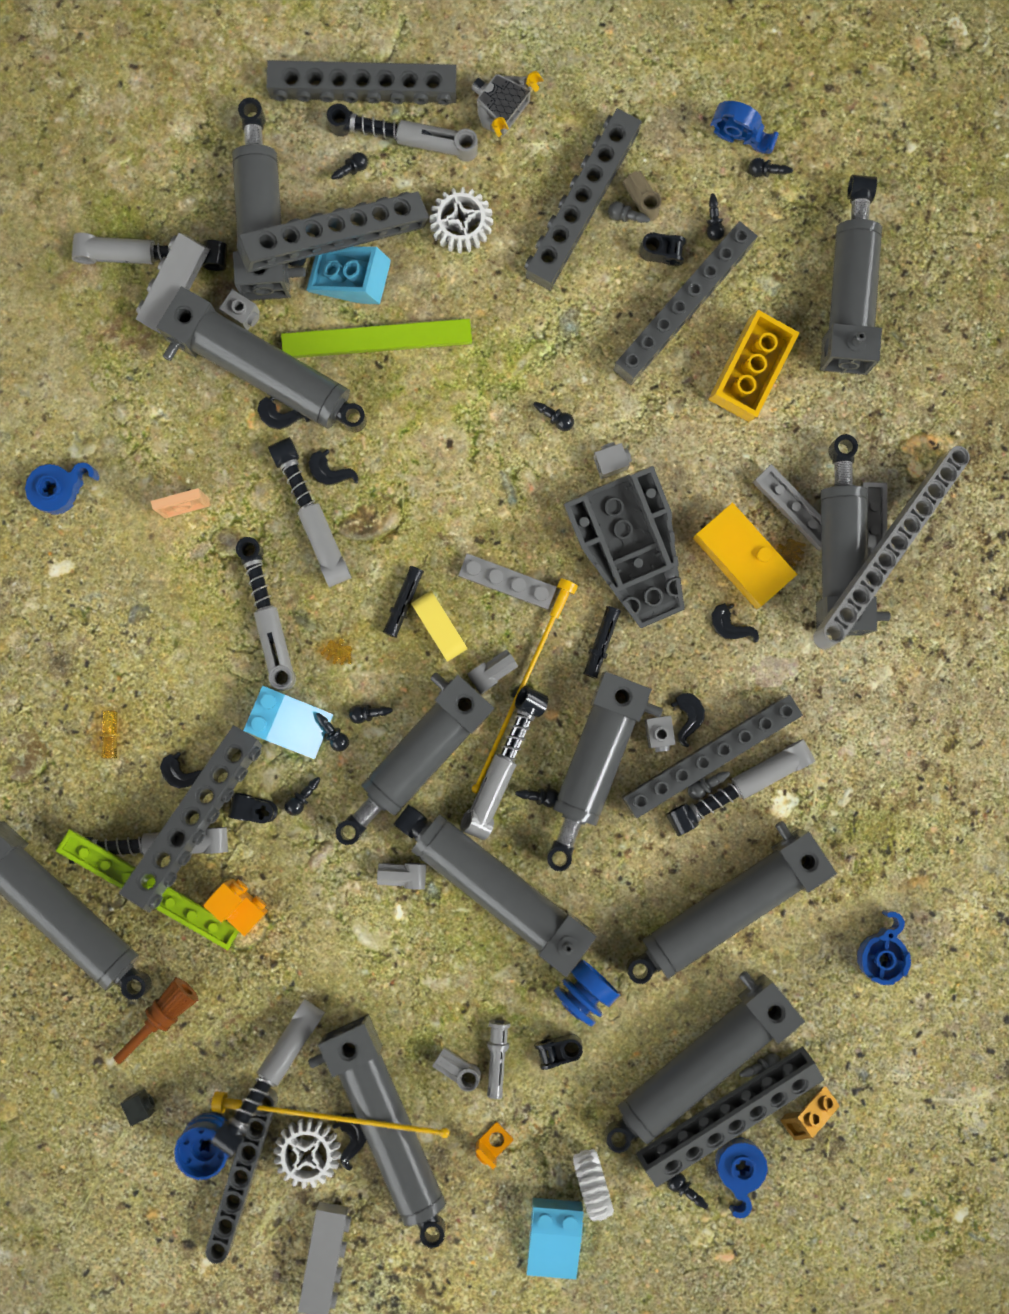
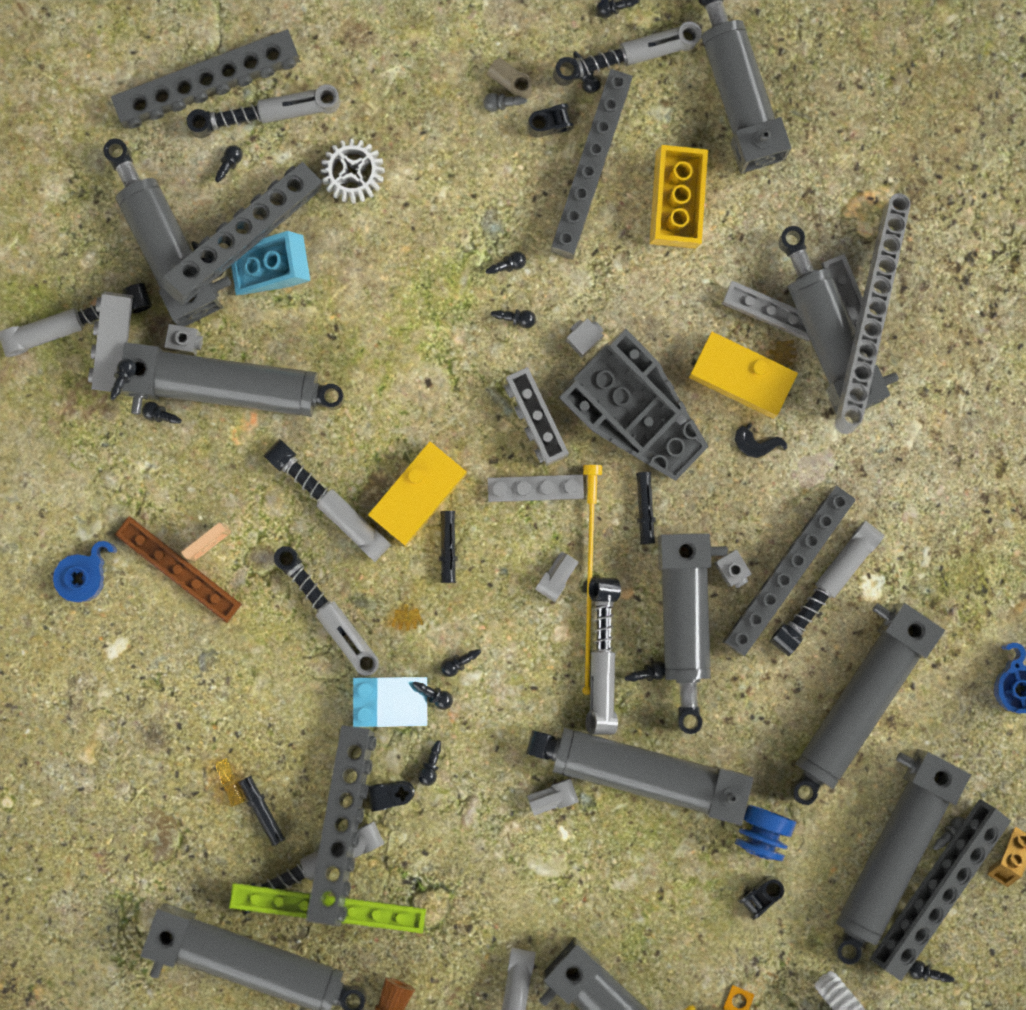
camera: 25 degrees left, 0 degrees up
black piece [160,752,202,789] -> none
light orange brick [203,879,269,936] -> none
black piece [257,397,310,430] -> none
lime tile [281,319,472,358] -> none
black piece [308,449,359,486] -> none
dark grey piece [335,673,495,845] -> none
light yellow beam [411,591,468,662] -> none
light grey piece [432,1047,481,1091] -> none
torso [472,71,544,137] -> none
light grey pin [487,1020,511,1099] -> none
dark grey brick [524,108,642,291] -> none
black piece [671,693,705,747] -> none
dark grey bar [687,771,730,800] -> none
blue piece [715,1137,768,1219] -> none
none -> black bar [110,359,136,400]
none -> dark orange tile [114,516,242,623]
none -> black bar [142,402,182,424]
none -> black pin [238,775,286,847]
none -> yellow brick [368,441,467,547]
none -> black bar [485,251,526,274]
none -> light grey brick [504,367,569,466]
none -> piece [553,22,702,86]

